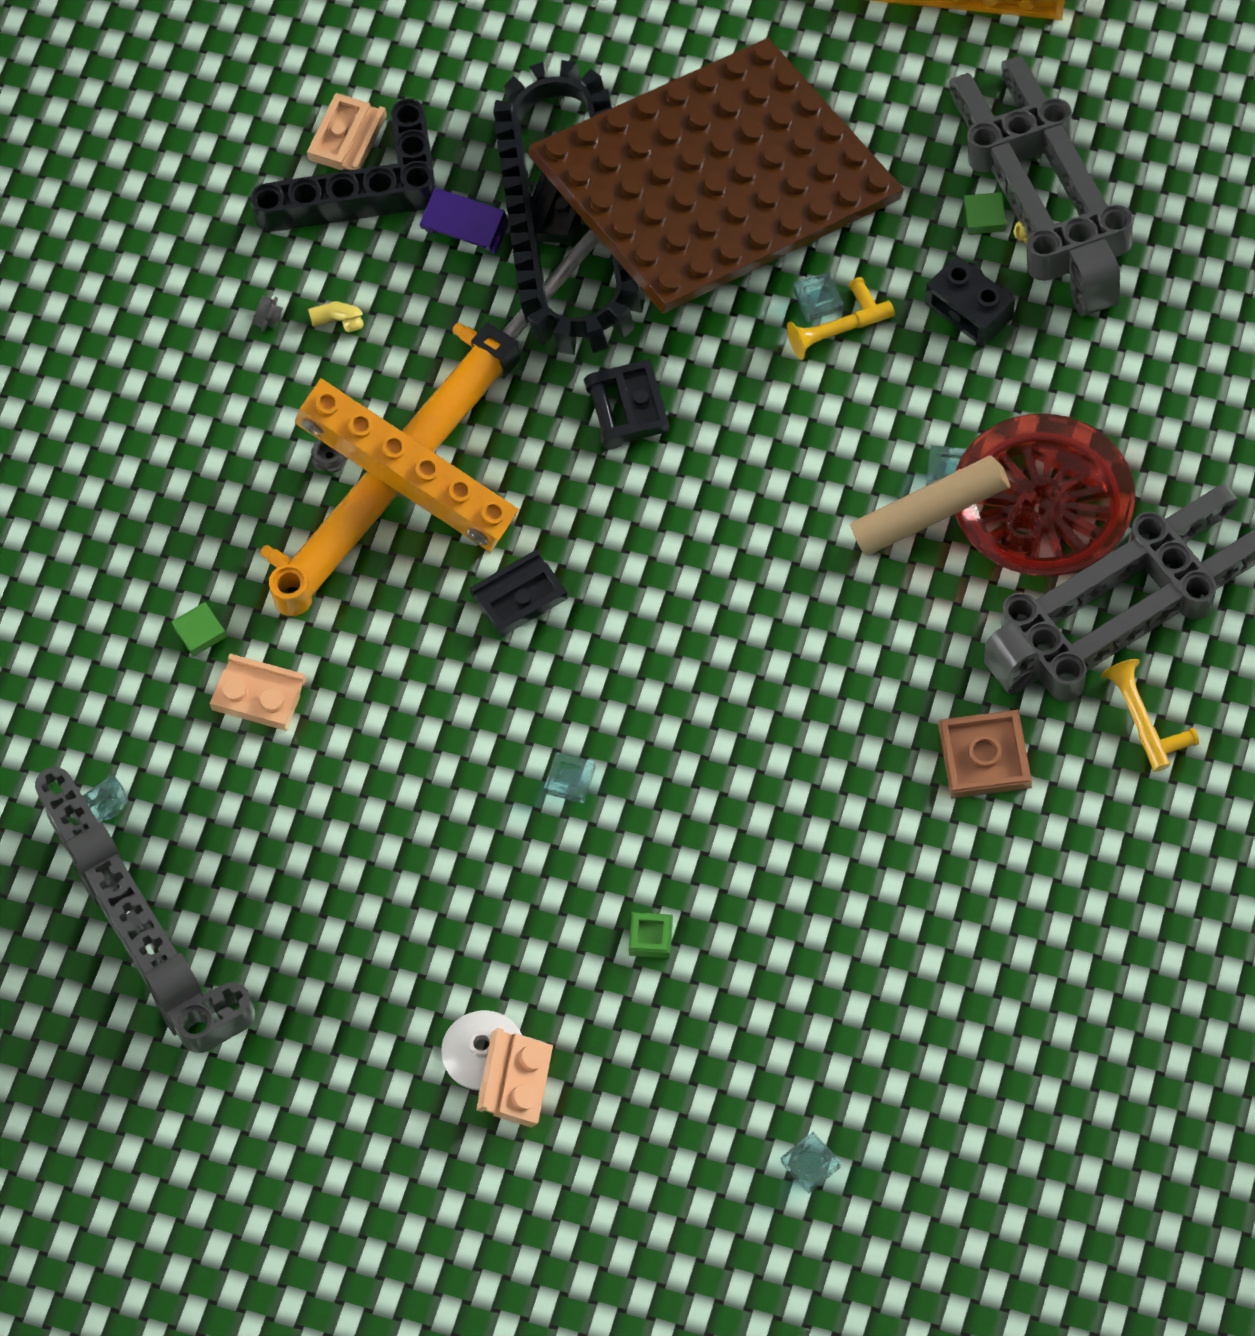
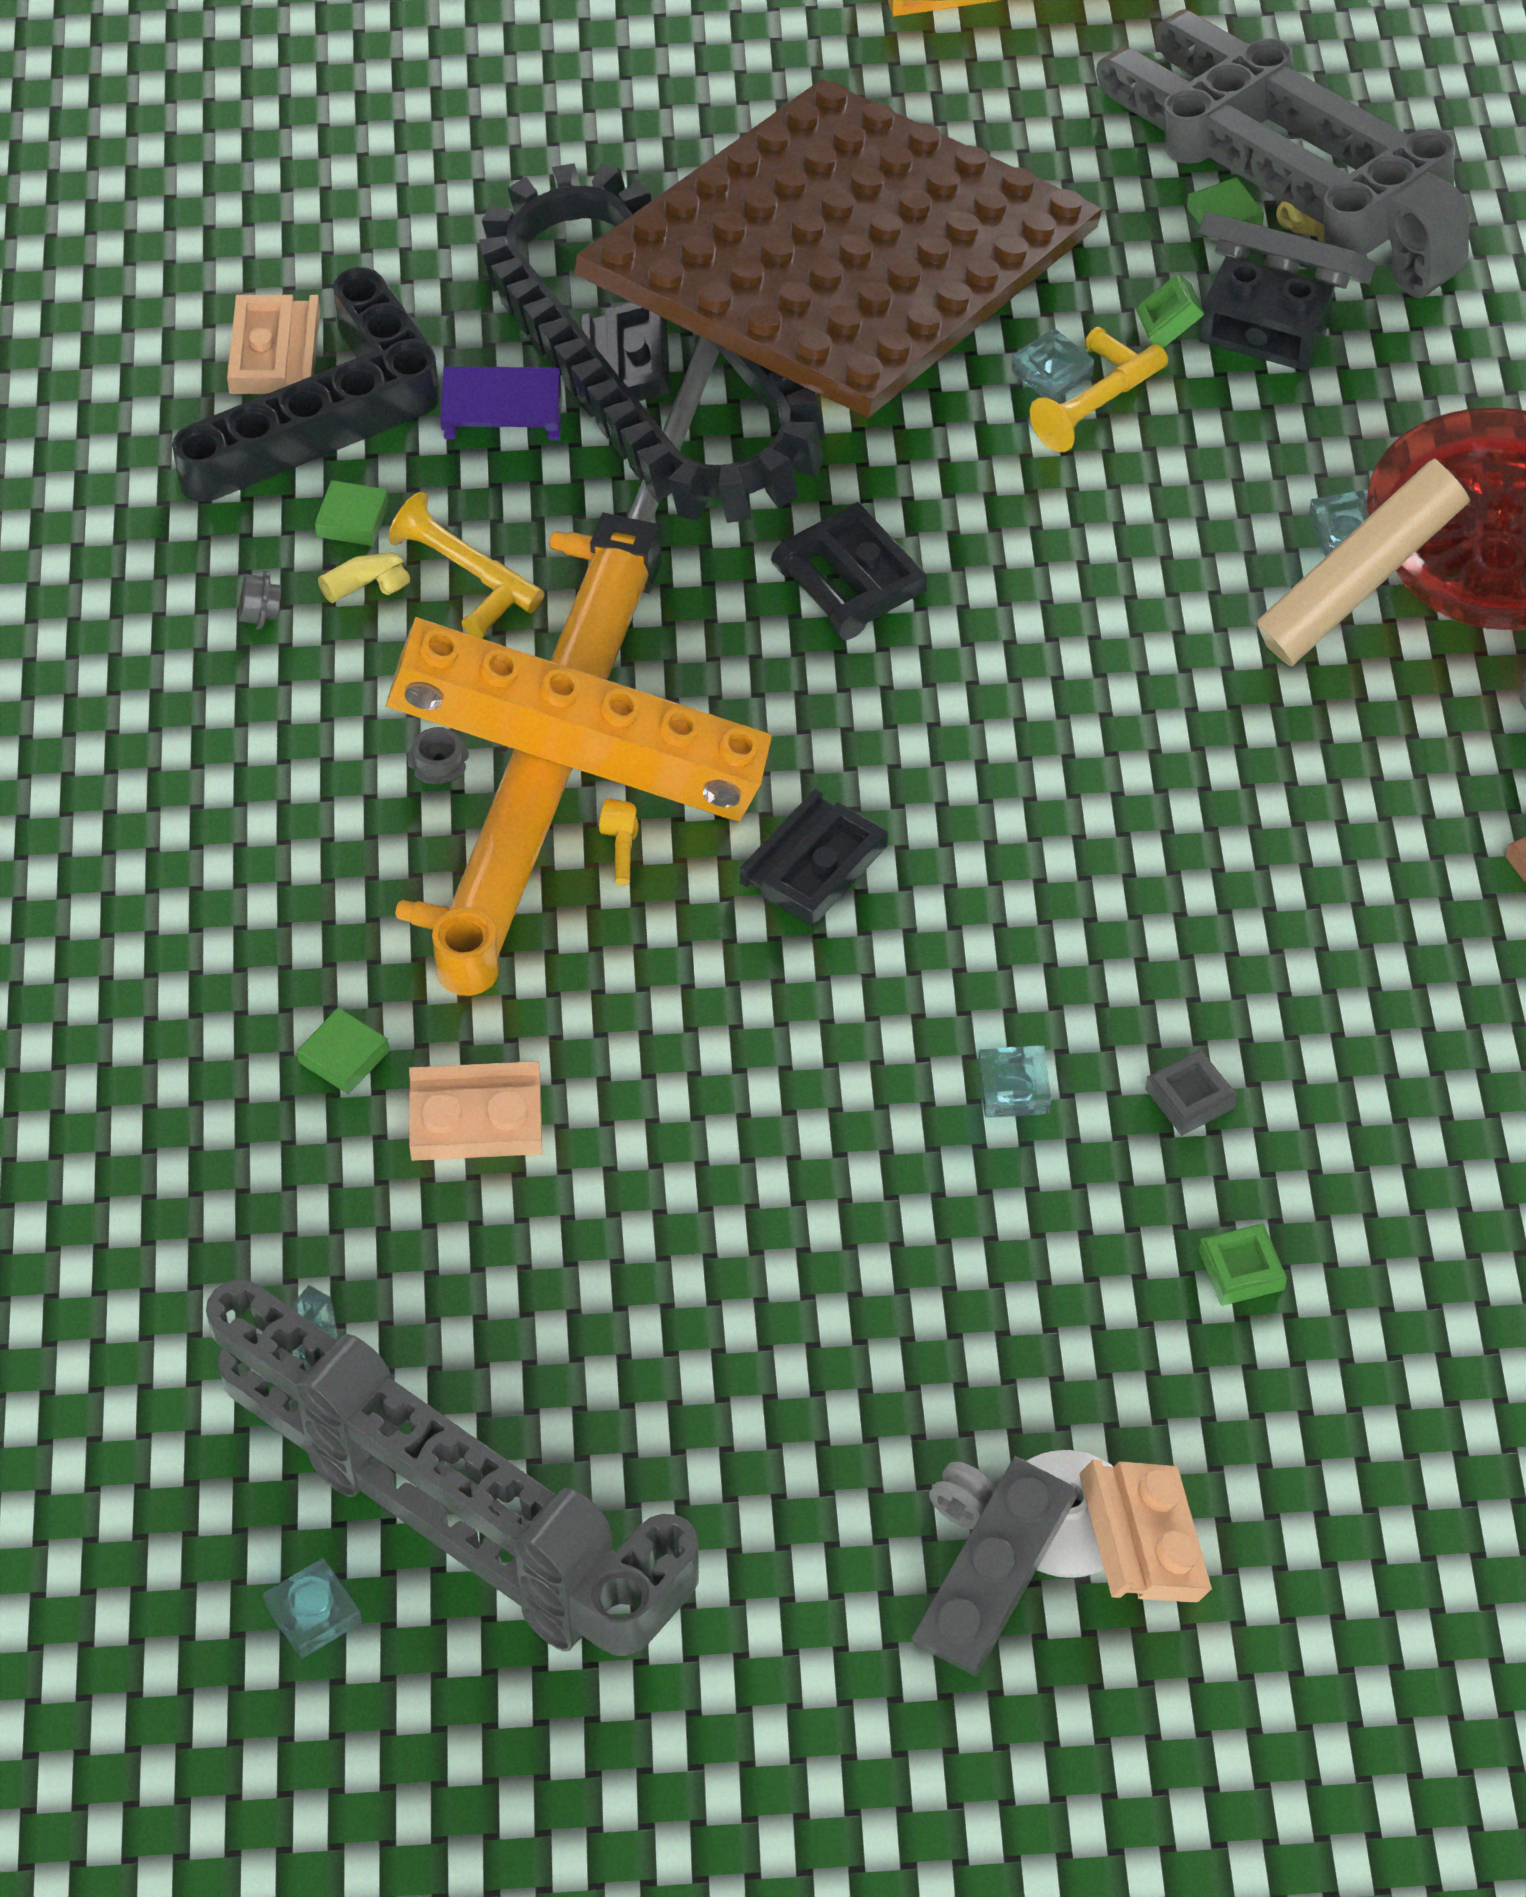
camera: 25 degrees left, 10 degrees down
none -> clear light blue plate [262,1558,362,1659]
none -> bright green tile [315,480,389,546]
none -> yellow piece [388,492,545,639]
none -> yellow hand [599,798,639,885]
none -> dark grey plate [912,1456,1078,1677]
none -> light grey bush [929,1461,997,1529]
none -> bright green tile [1136,273,1205,348]
none -> dark grey tile [1145,1049,1238,1136]
none -> dark grey plate [1199,212,1377,289]

